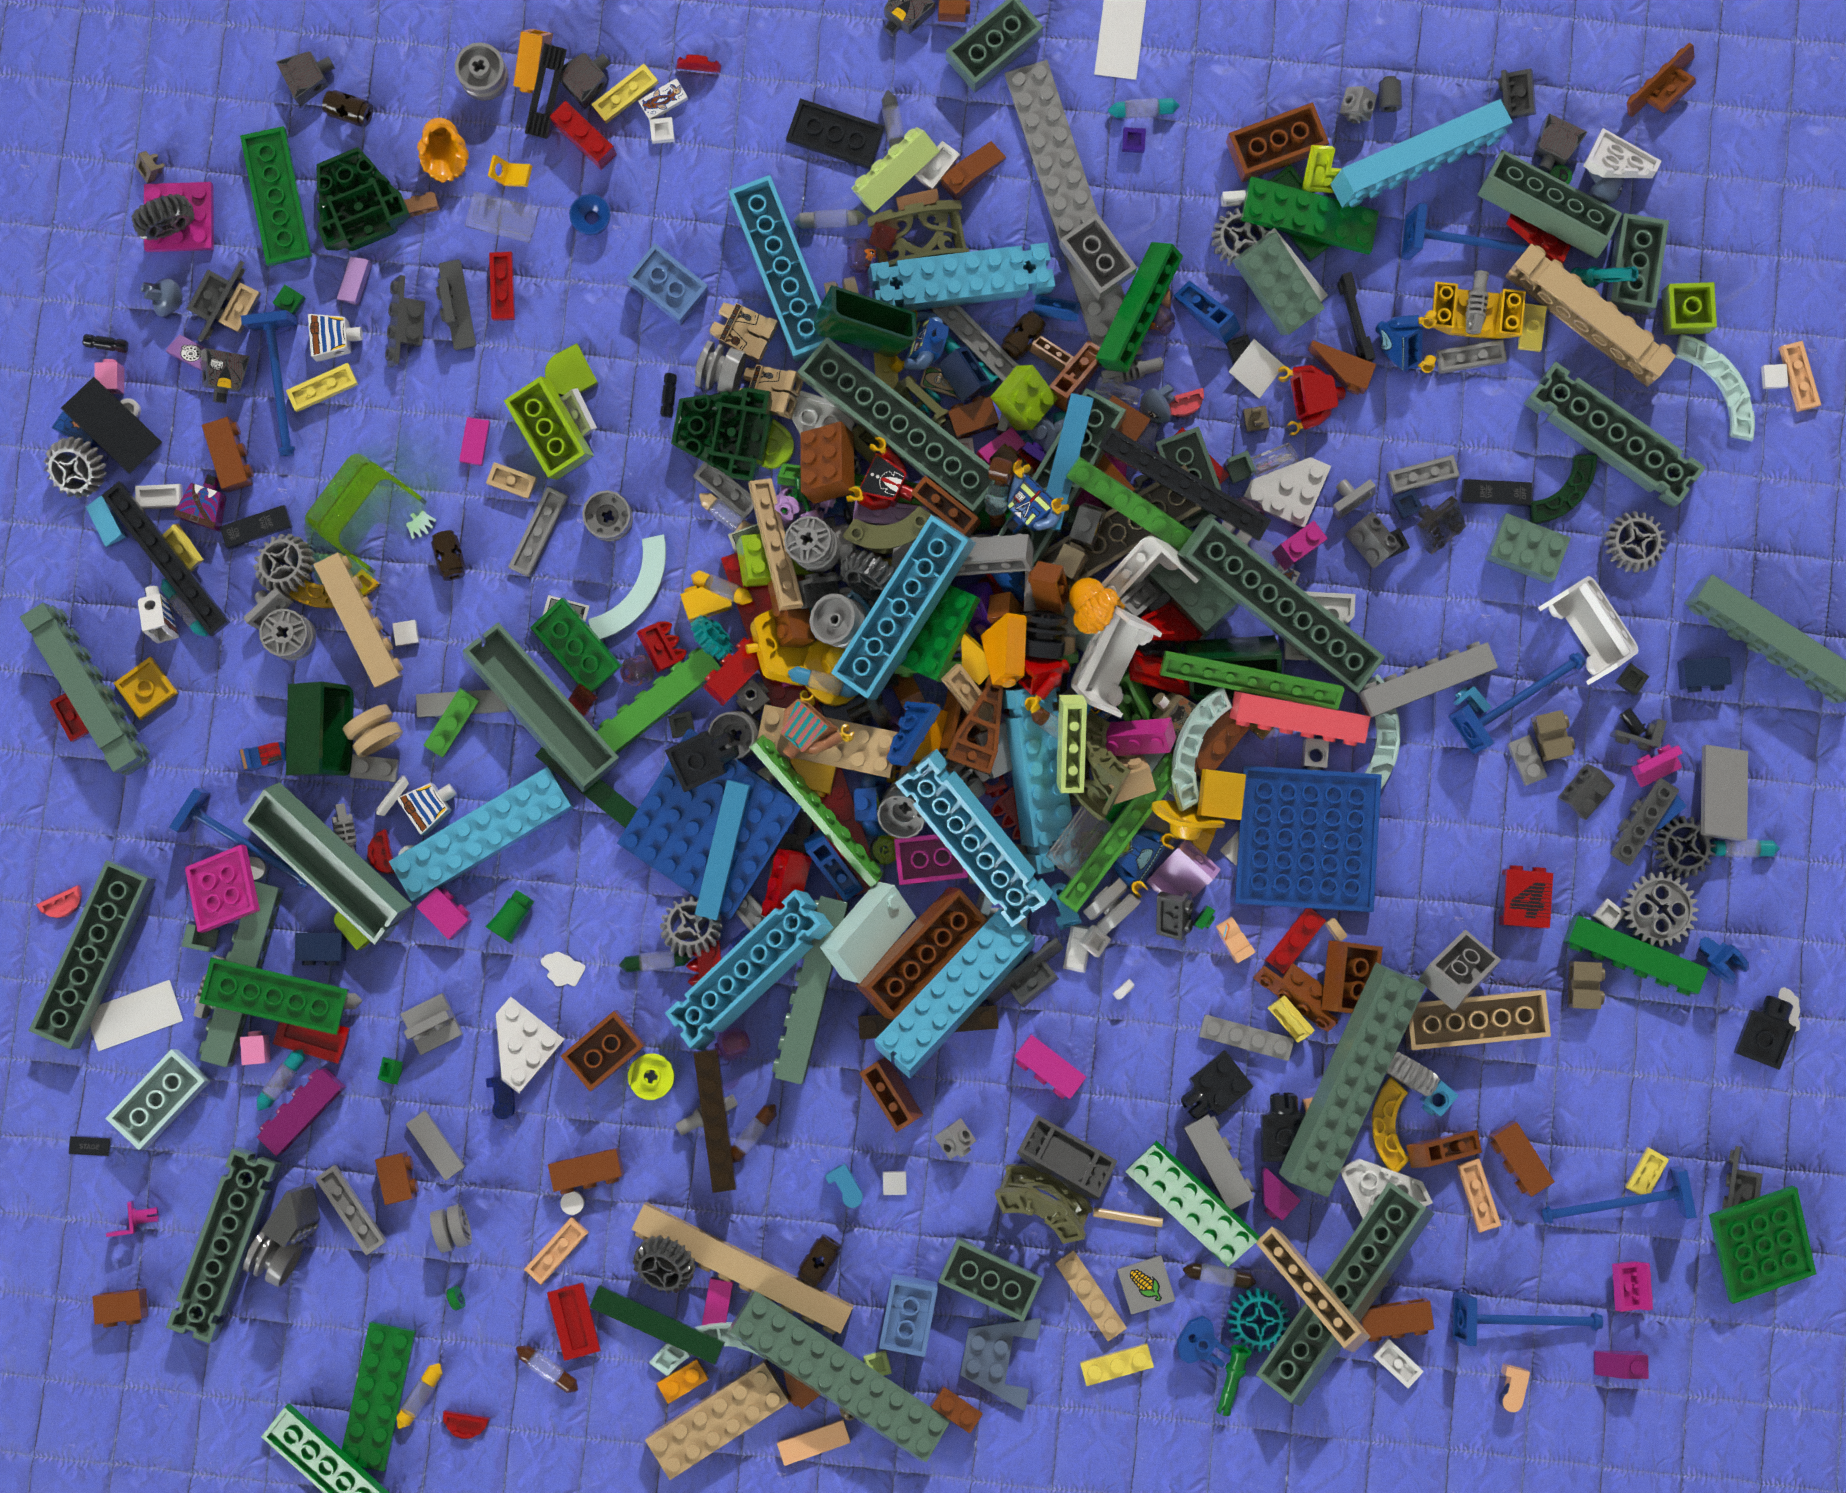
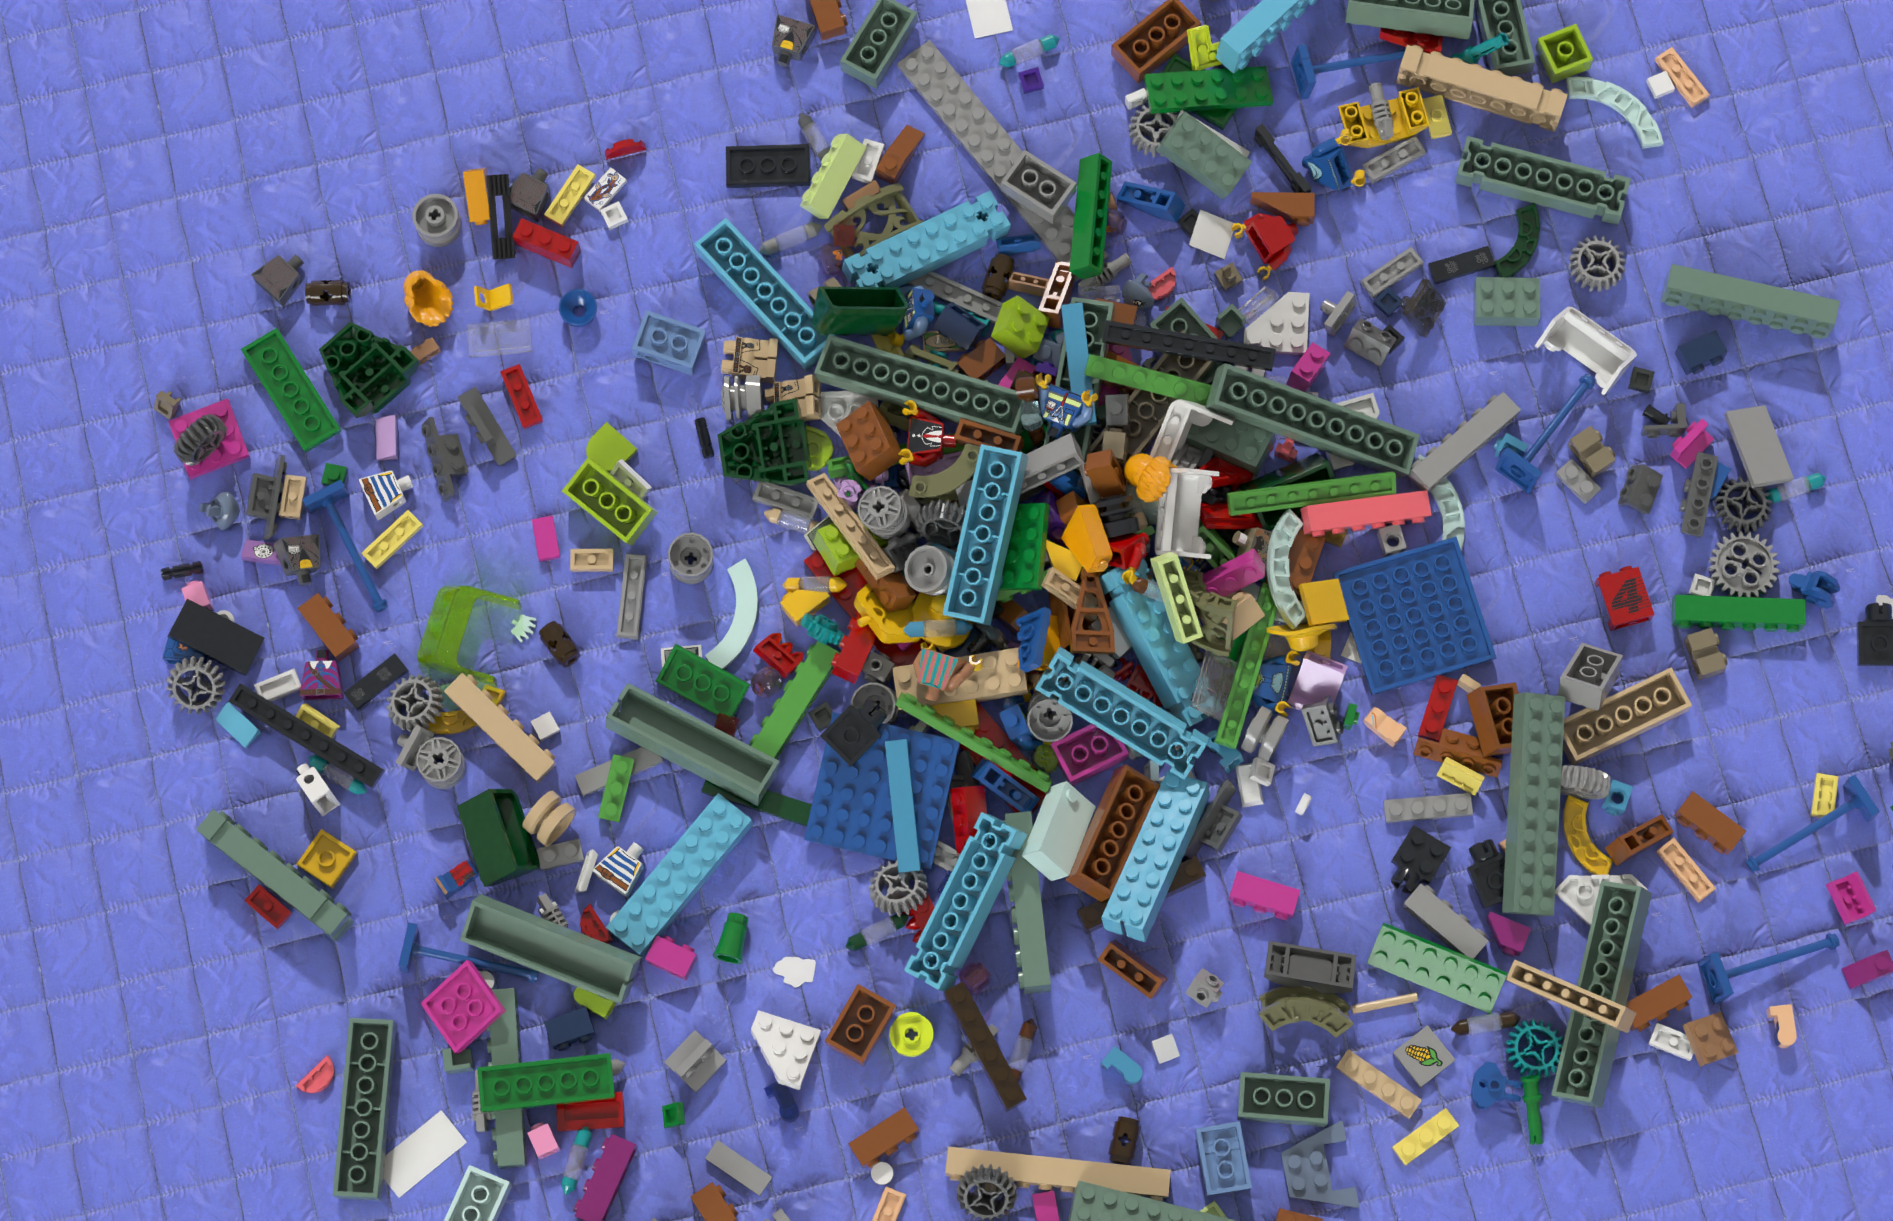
camera: 20 degrees left, 10 degrees down
none -> coral plate [1274,438,1298,463]
none -> medium nougat plate [1682,1012,1739,1067]

